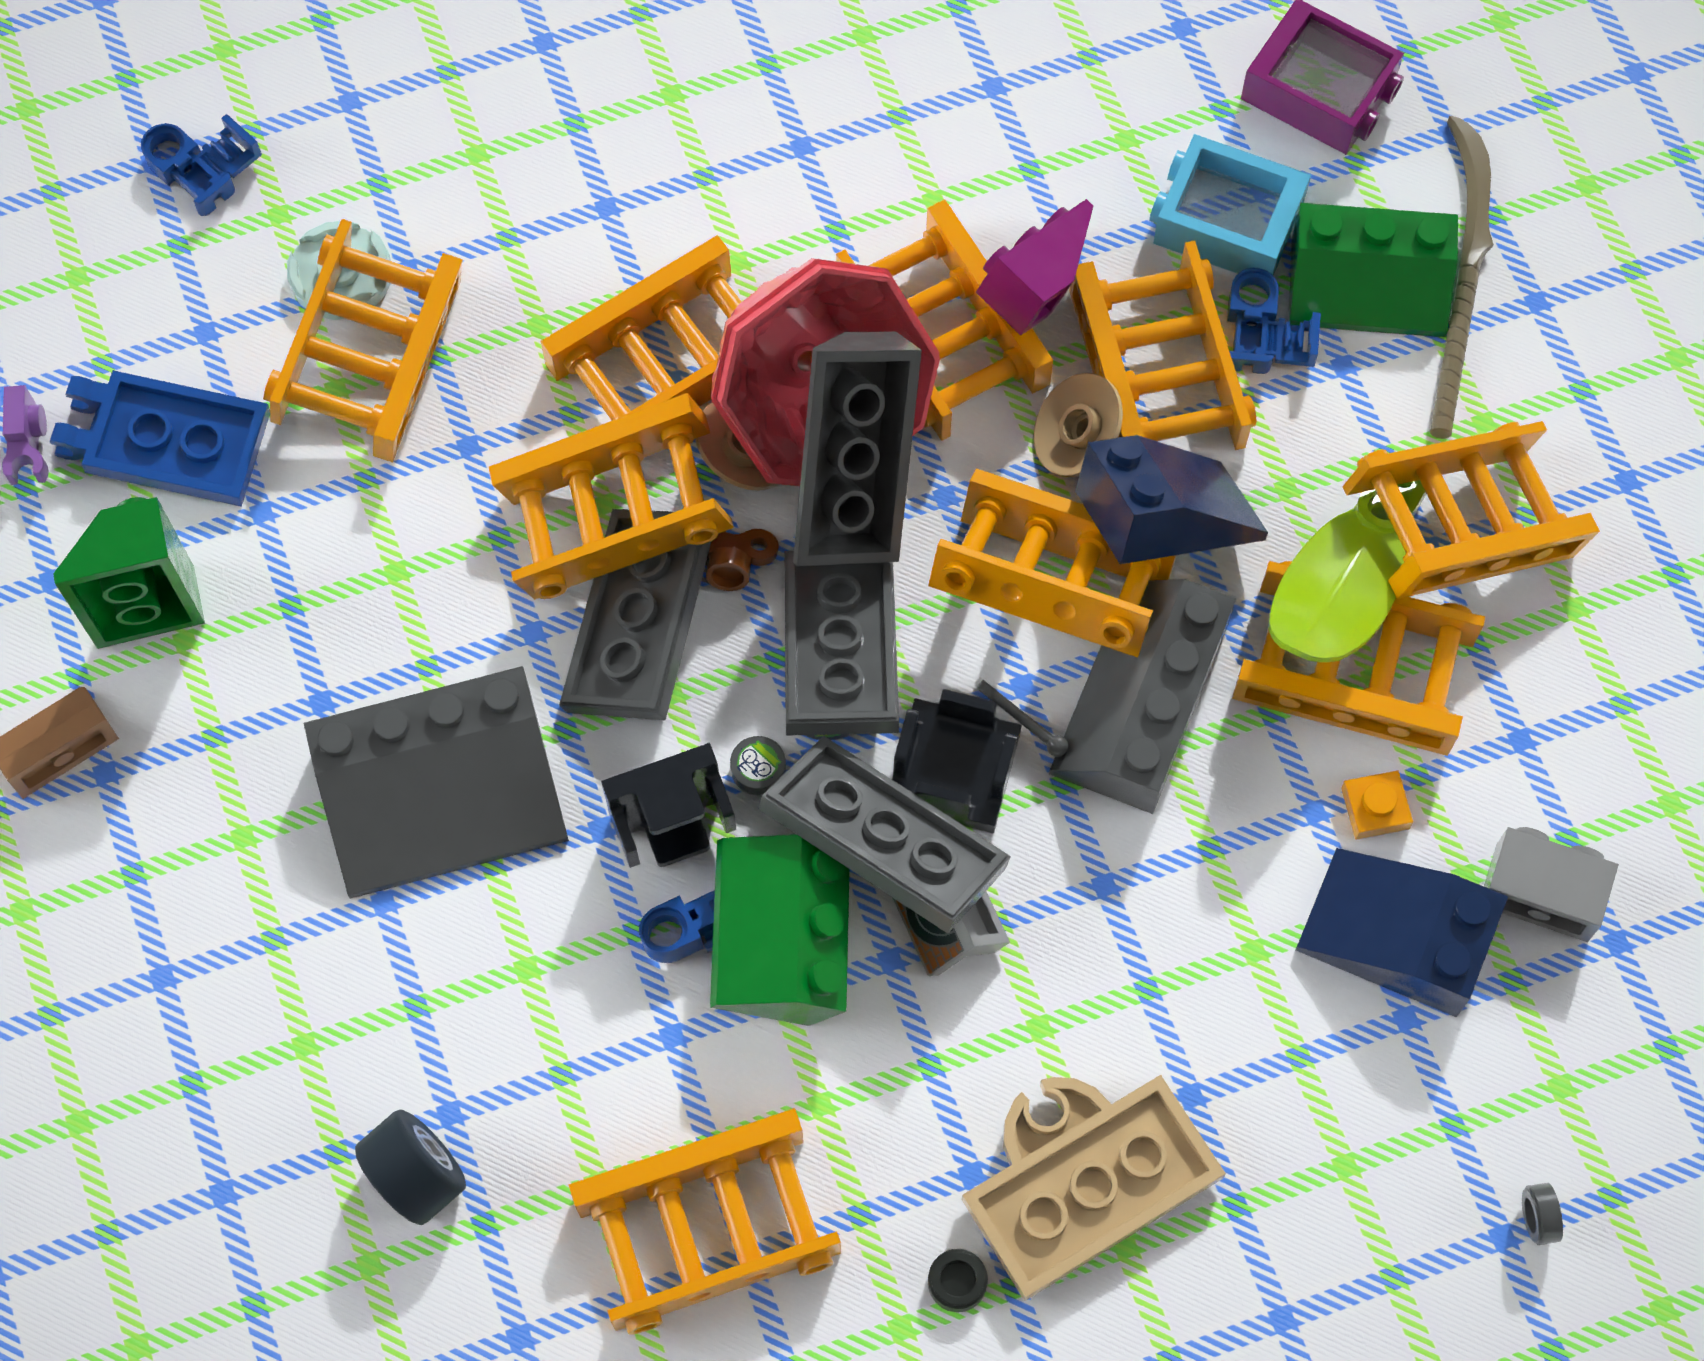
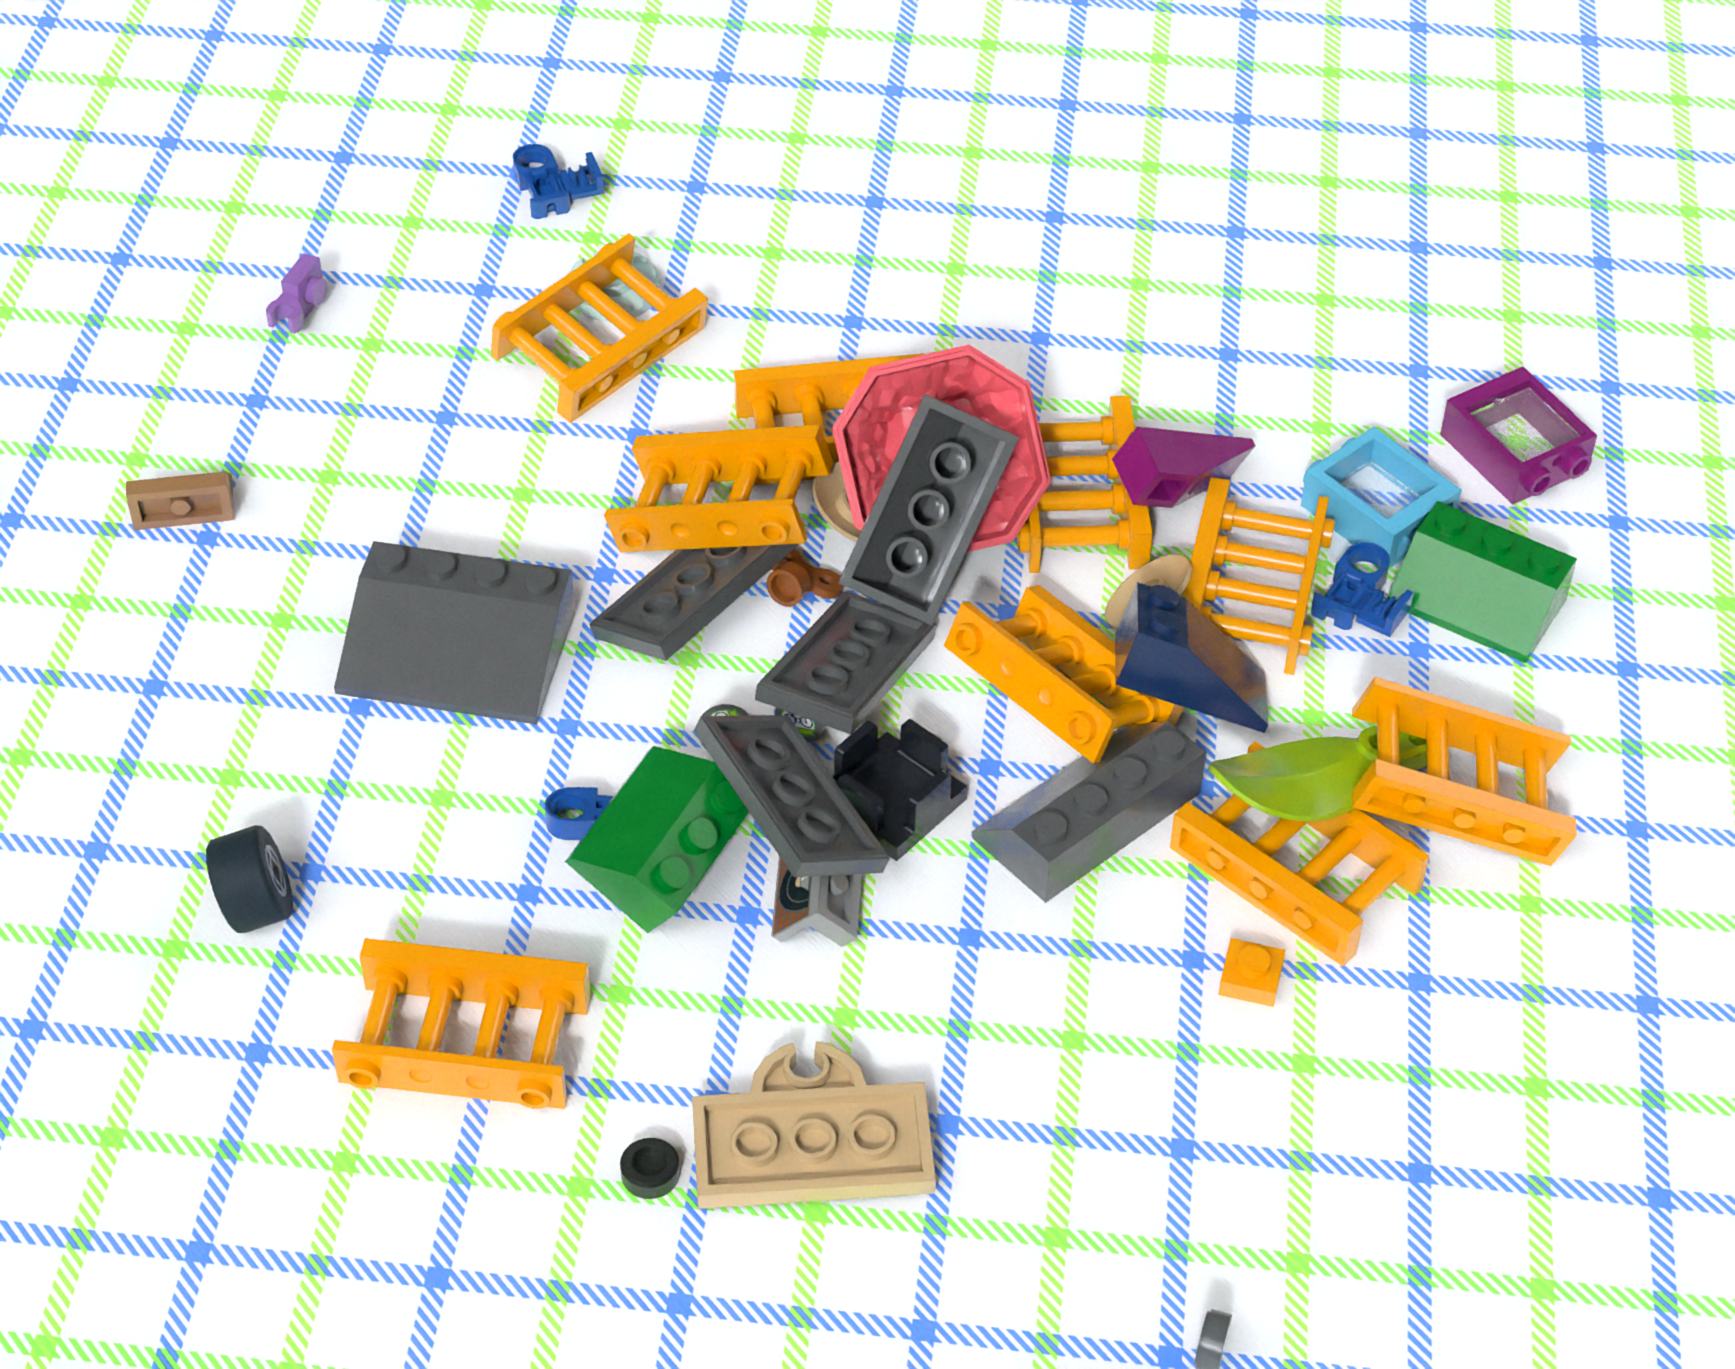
camera: 25 degrees right, 20 degrees down
blue tile [49,370,270,507] -> none
green slope [53,497,205,649] -> none
black panel [601,743,737,868] -> none
dark grey hinge [976,679,1068,757] -> none
dark blue slope [1295,848,1508,1017] -> none
dark tan piece [1430,115,1494,439] -> none
light grey brick [1484,827,1619,942] -> none

